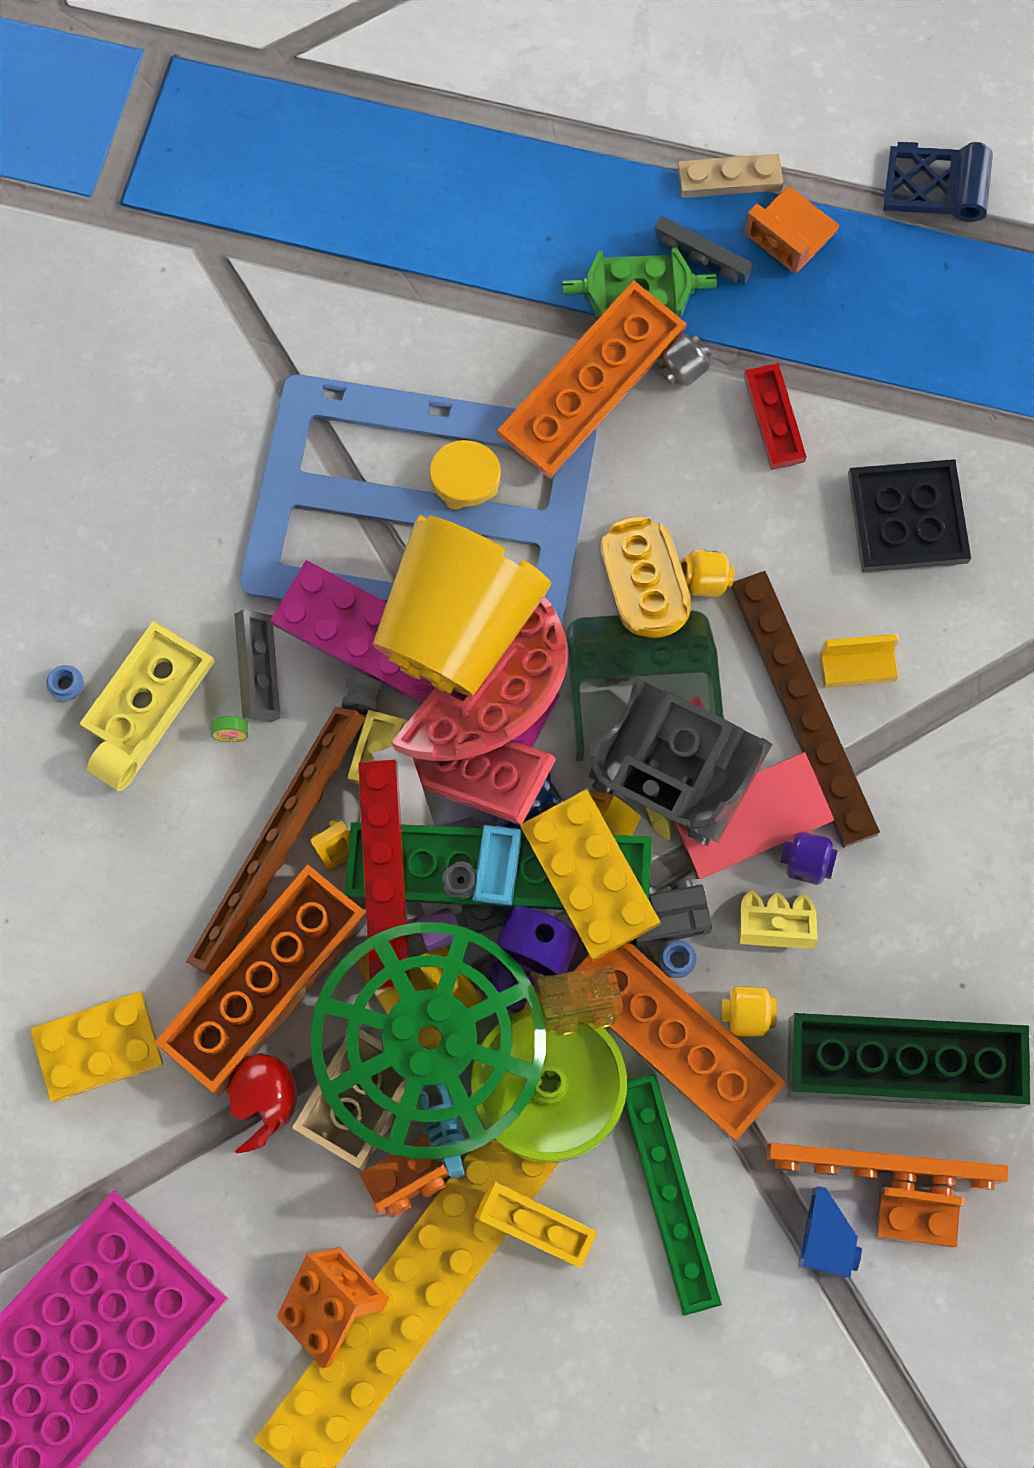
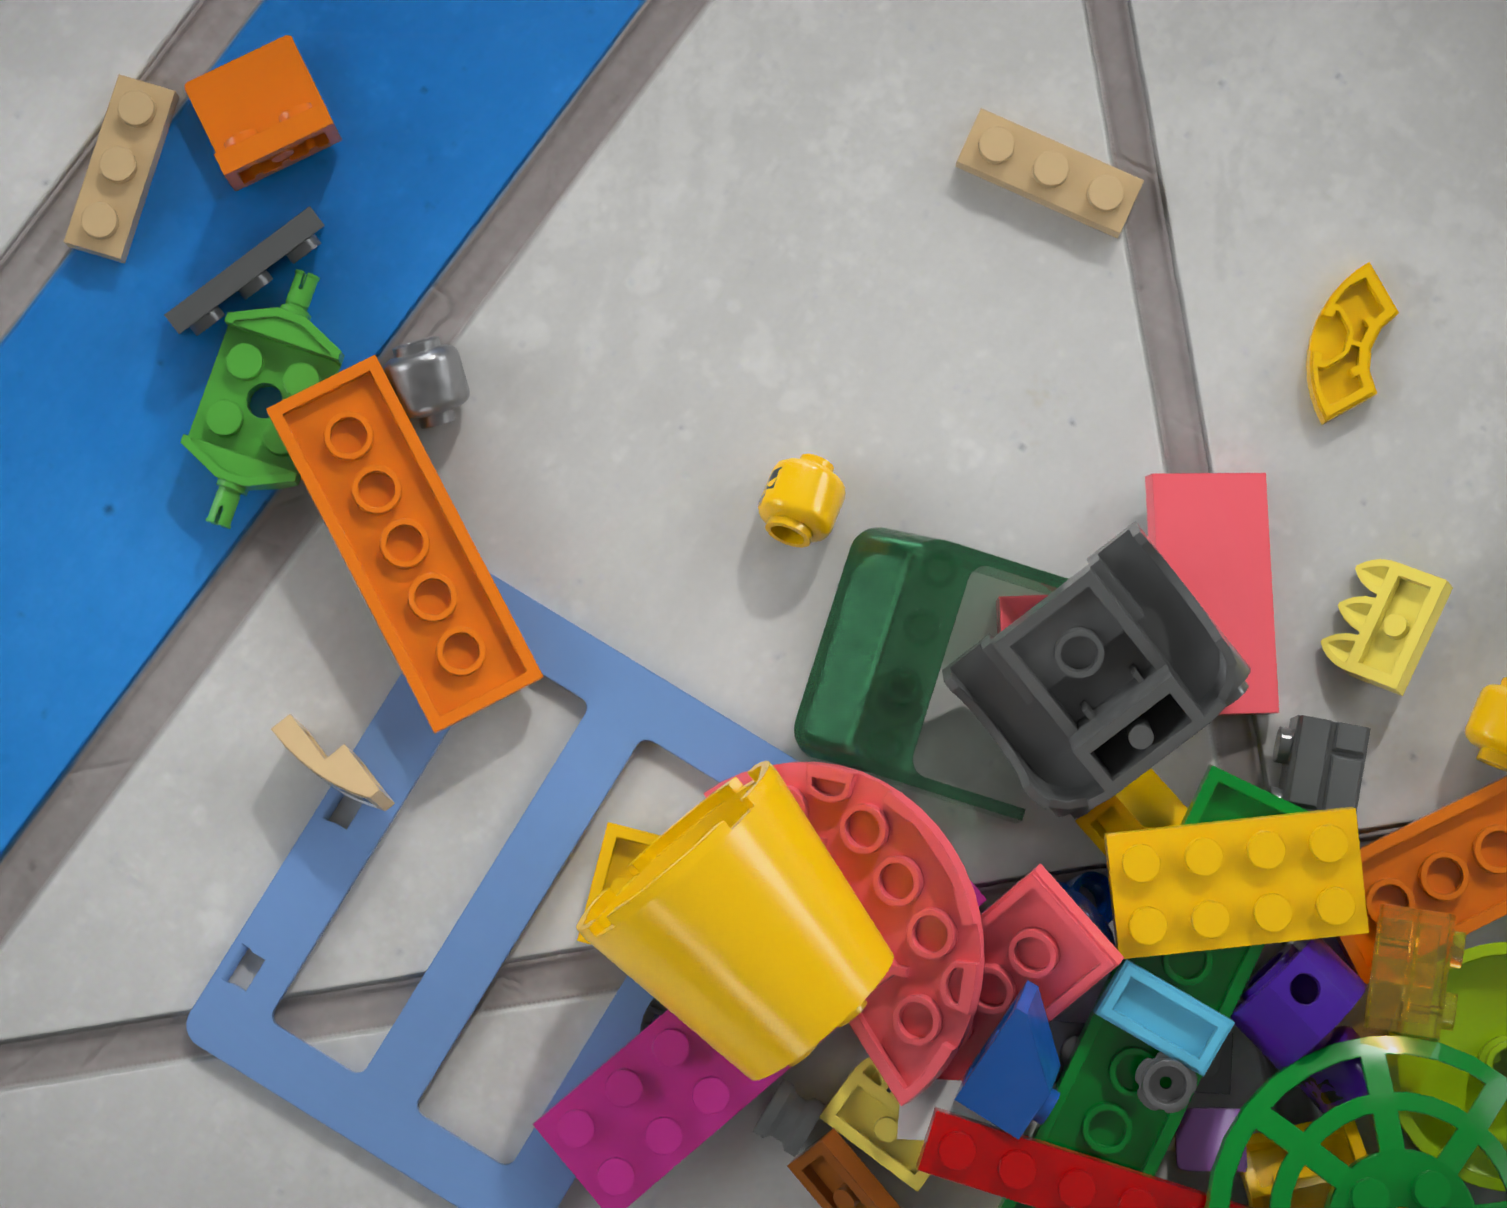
camera: 70 degrees left, 10 degrees up
yellow tile [430,440,501,510] -> none
yellow tile [601,516,691,638] -> none
medium blue plate [658,940,696,978] -> none
reddish brown plate [731,571,880,848] -> none
red plate [744,363,807,470] -> none
dark purple head [780,832,838,885] -> none
yellow panel [819,634,899,688] -> none
black plate [848,459,971,572] -> none
none -> tan slope [271,714,395,811]
none -> blue slope [954,980,1061,1140]
none -> tan plate [955,108,1144,239]
none -> yellow tile [1306,262,1399,425]

